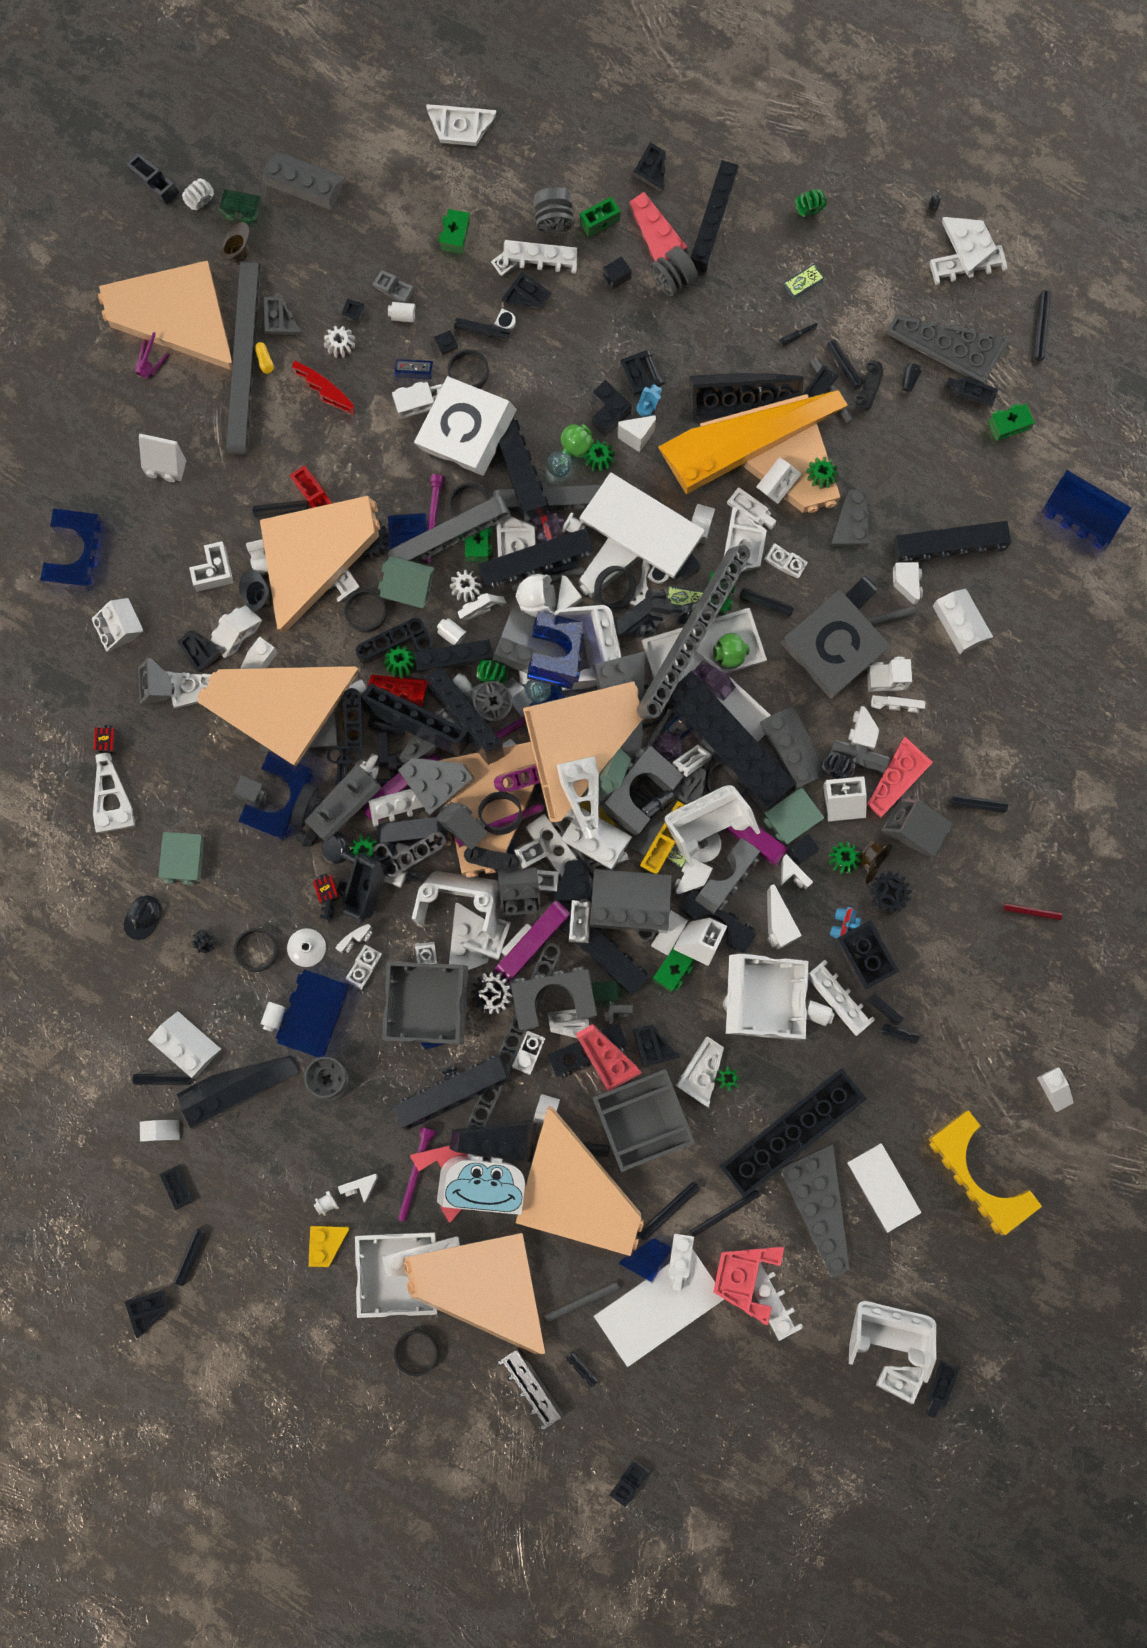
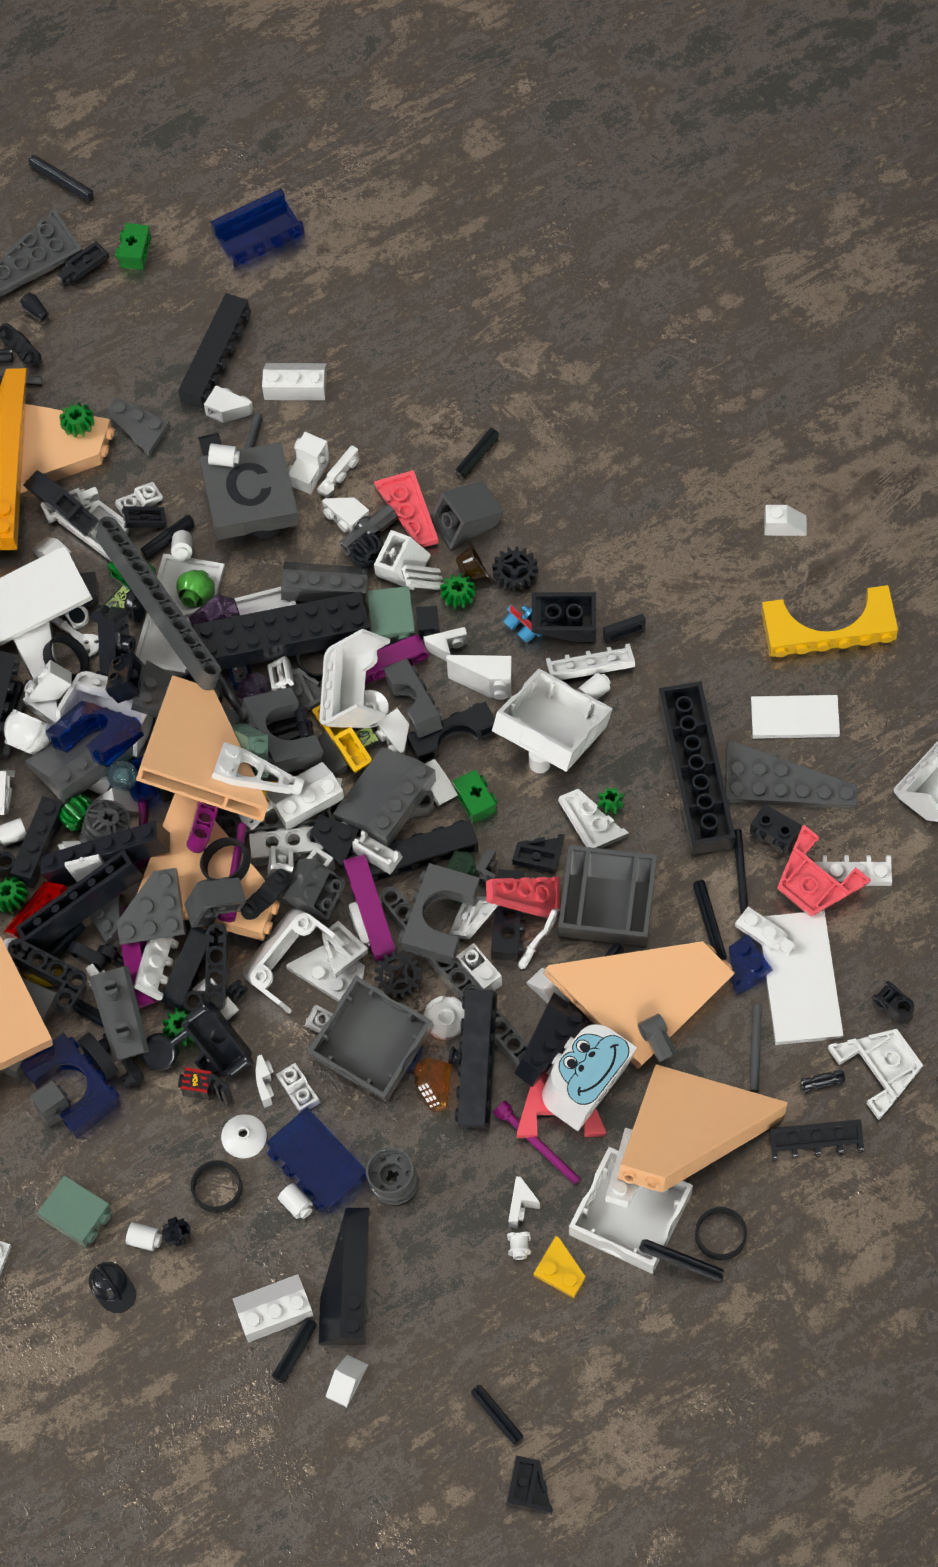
camera: 55 degrees left, 15 degrees down
black tile [159,1166,194,1210] -> none
white slope [674,918,727,966] -> none
white hinge [757,457,801,504] -> none
black axle [881,1024,919,1044] -> none
dark red bar [1003,903,1062,920] -> none
none -> black slope [23,470,99,537]
none -> white slope [24,660,72,703]
none -> white piece [65,854,105,882]
none -> black brick [105,651,145,704]
none -> black tile [122,506,167,529]
none -> white brick [126,1222,163,1251]
none -> white brick [171,530,193,561]
none -> white brick [208,443,240,467]
none -> white tile [402,565,444,590]
none -> clear orange slope [414,1057,452,1112]
none -> white tile [424,996,465,1040]
none -> white piece [518,908,560,969]
none -> dark grey piece [638,1014,677,1062]
none -> black axle [639,1239,724,1281]
none -> black brick [750,804,802,854]
none -> white wing [828,1029,923,1120]
none -> black piece [871,981,915,1024]

